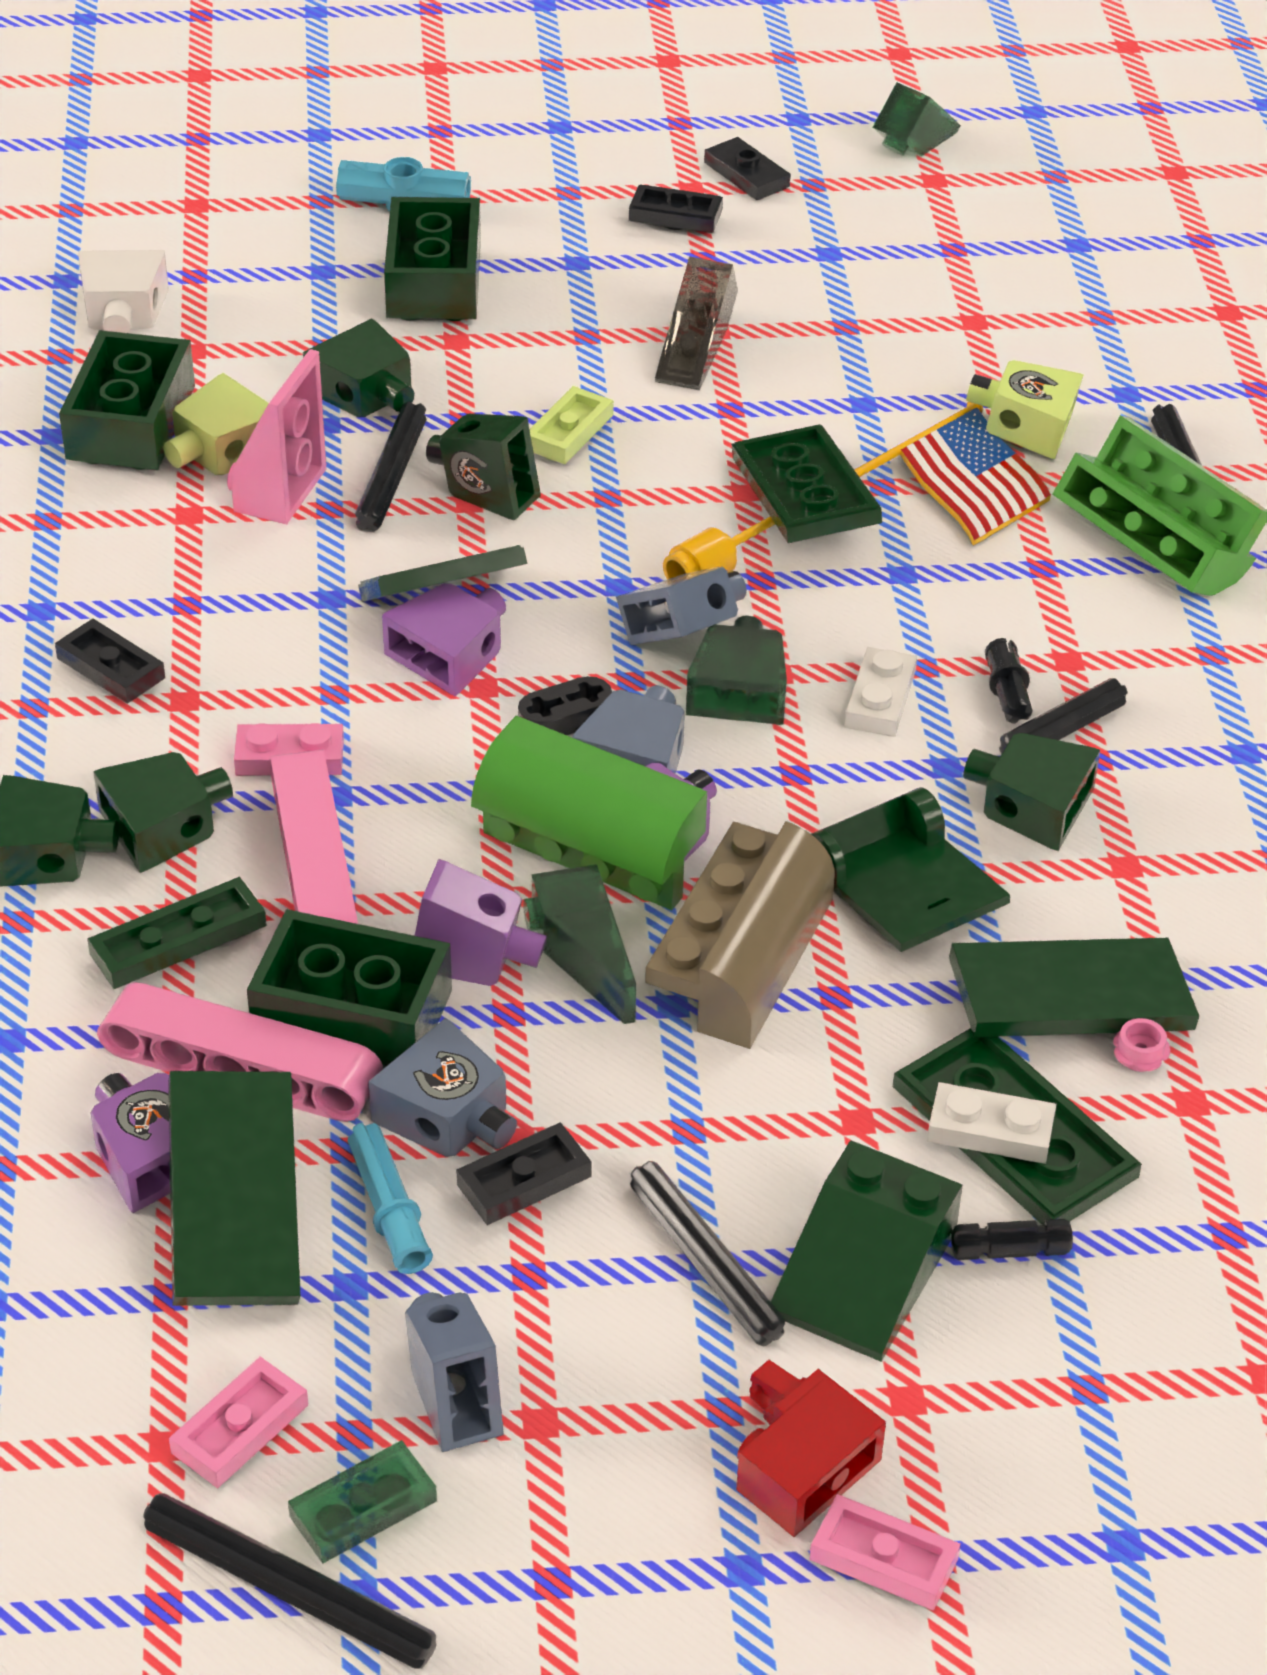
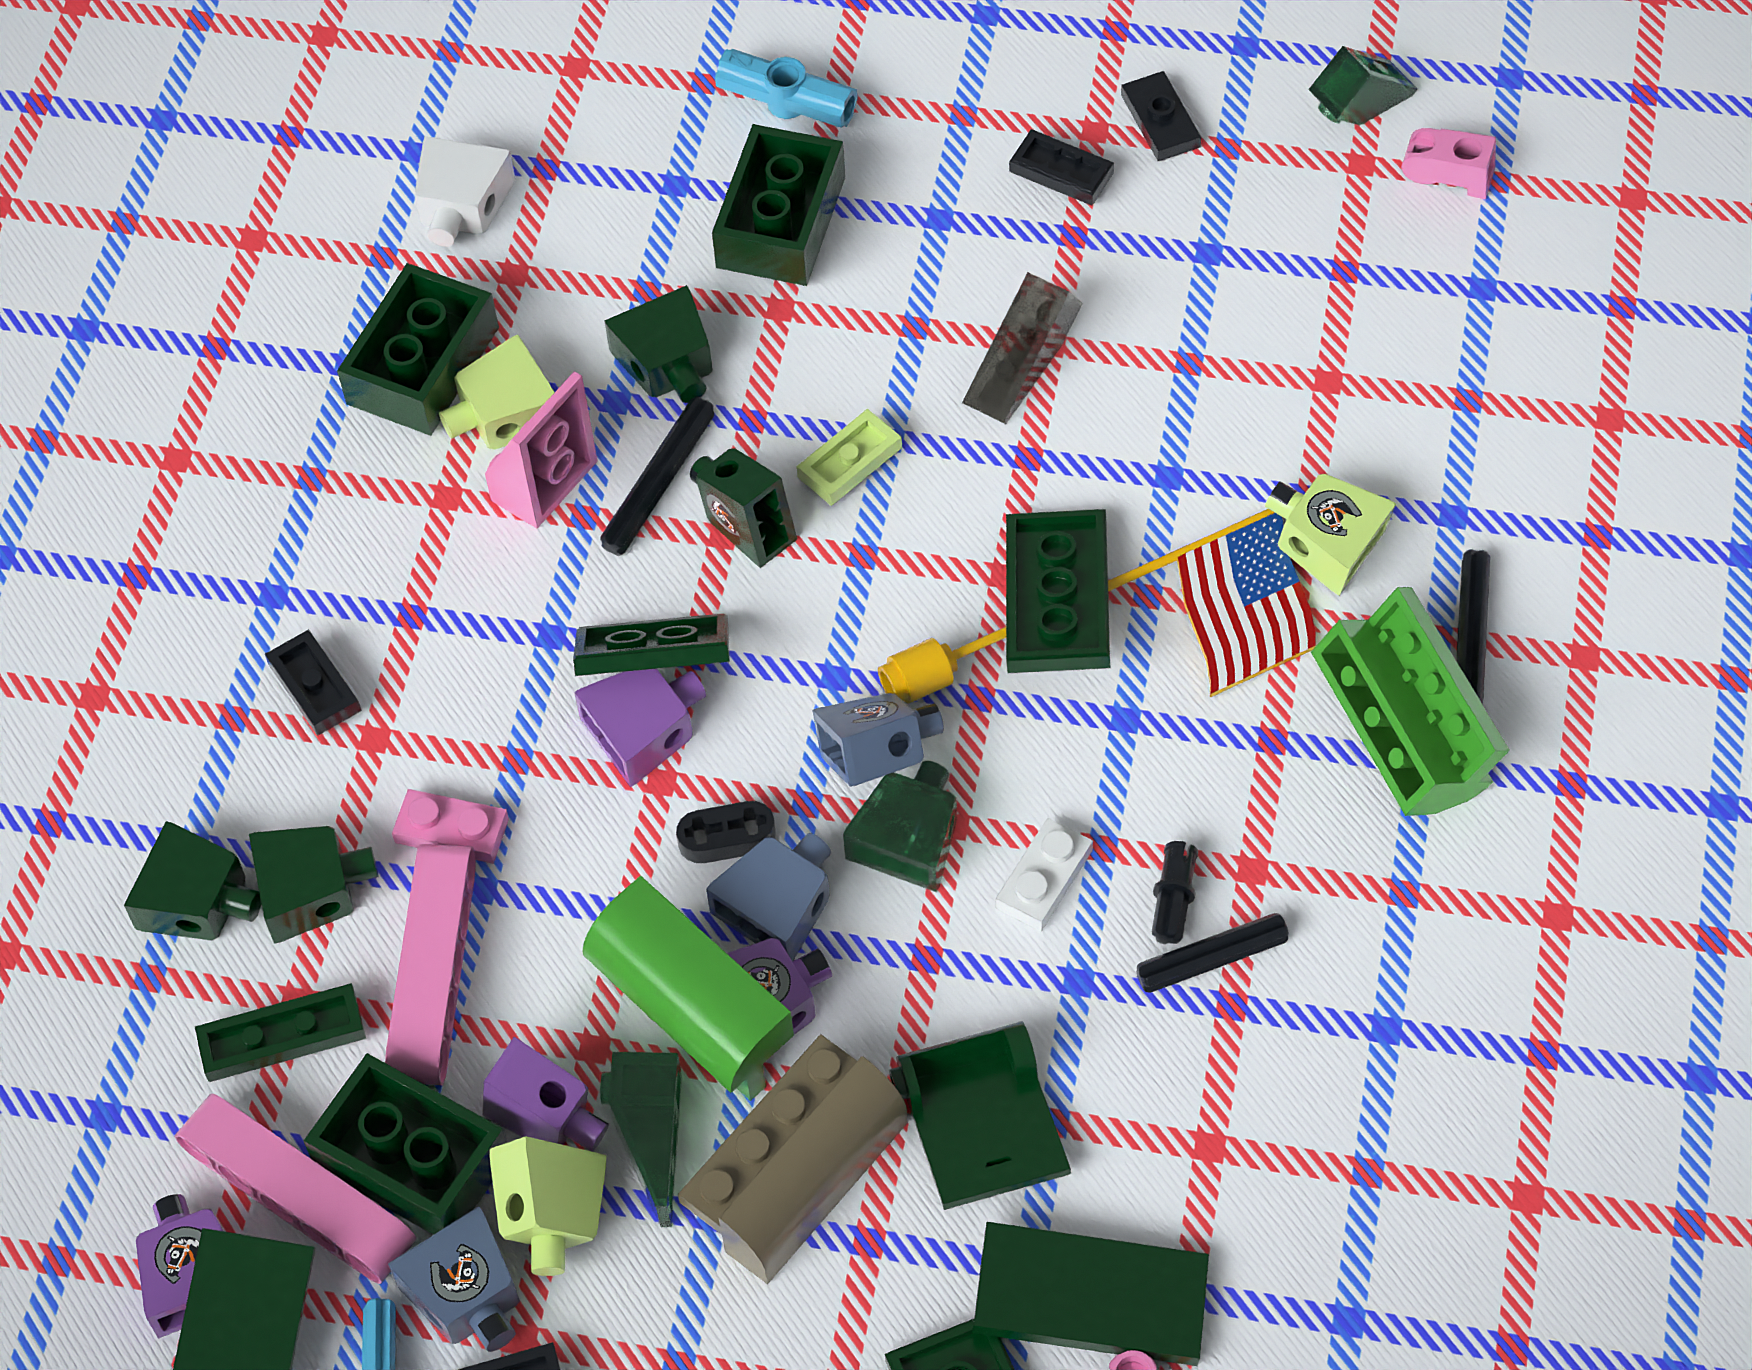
camera: 20 degrees right, 15 degrees up
dark green torso [963,733,1100,851] -> none
none -> yellowish green torso [490,1136,606,1276]
none -> bright pink leg [1401,128,1496,200]

